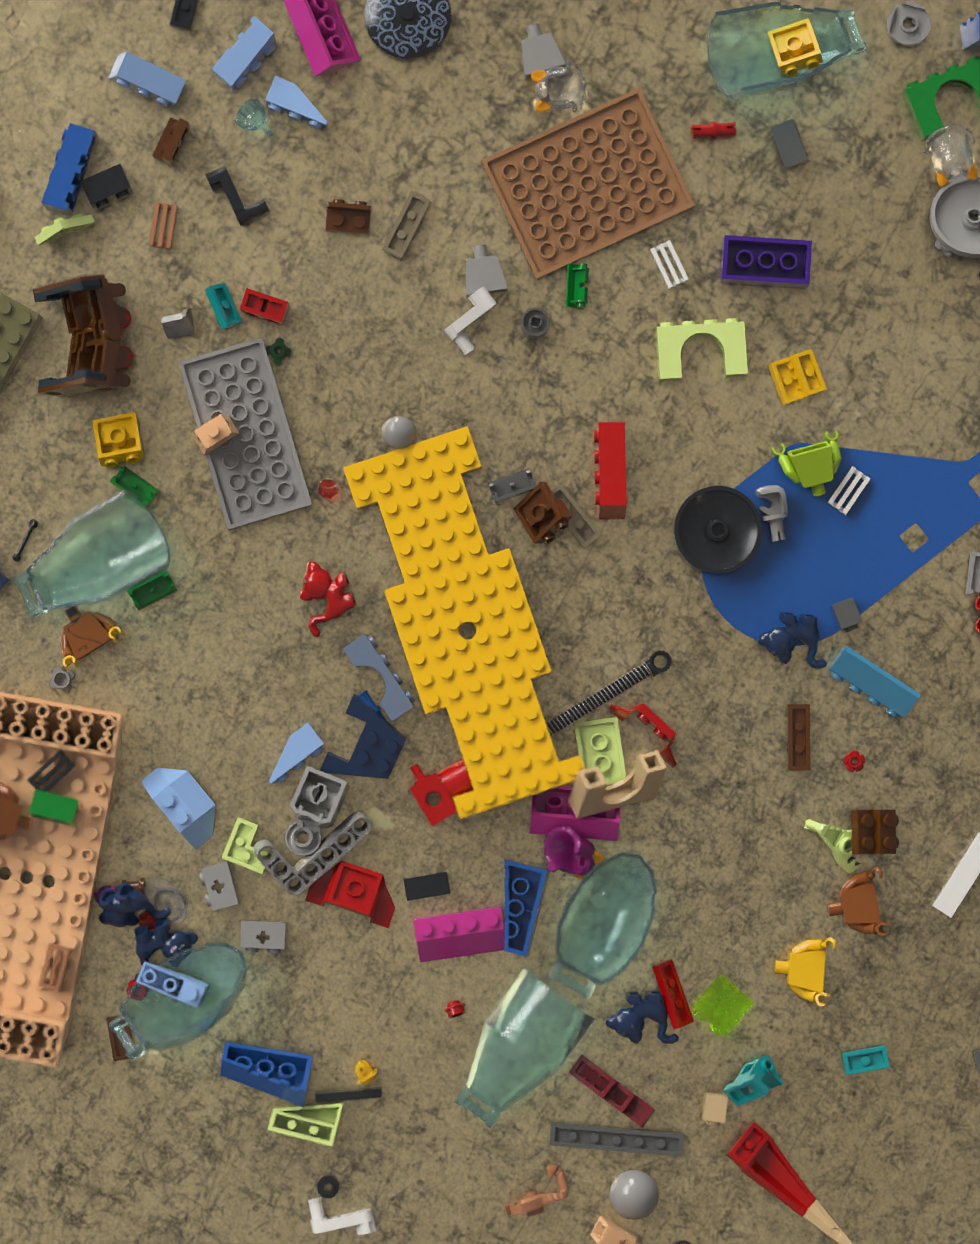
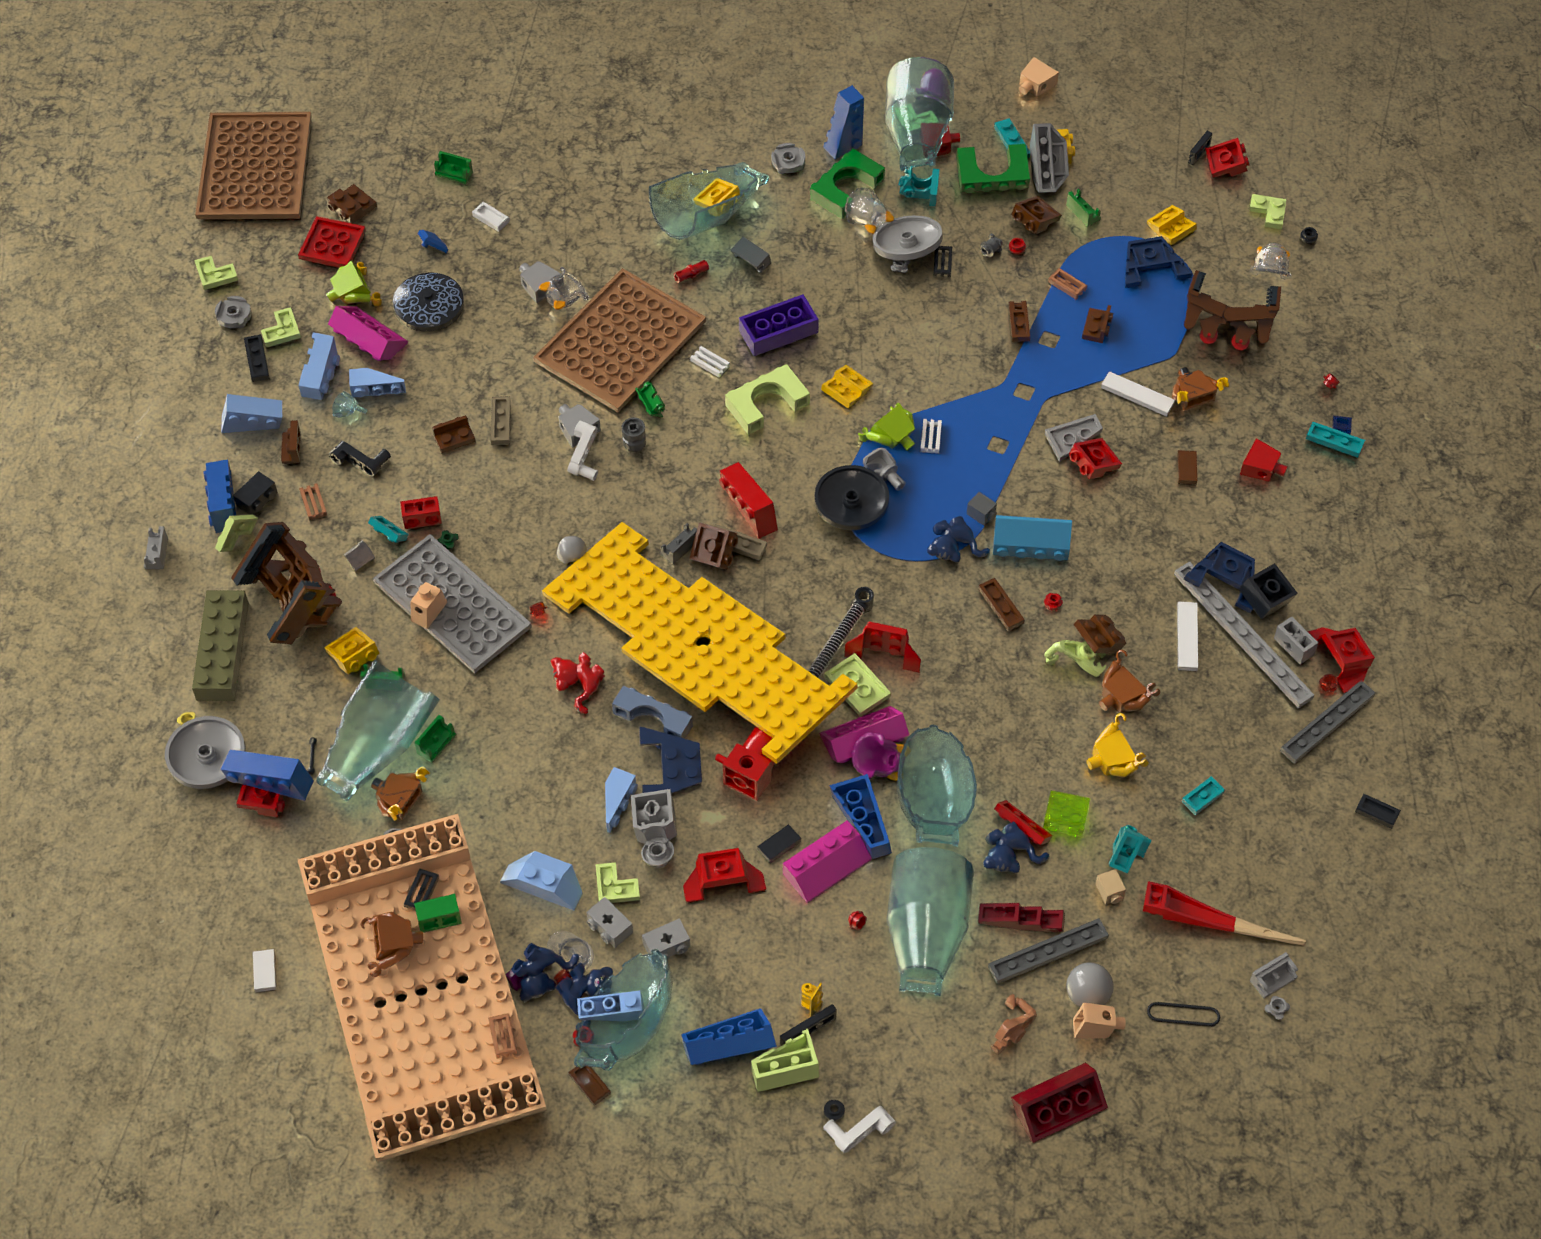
camera: 25 degrees left, 30 degrees down
light grey beam [254,811,372,895] -> none
tan arch [568,750,667,819] -> none

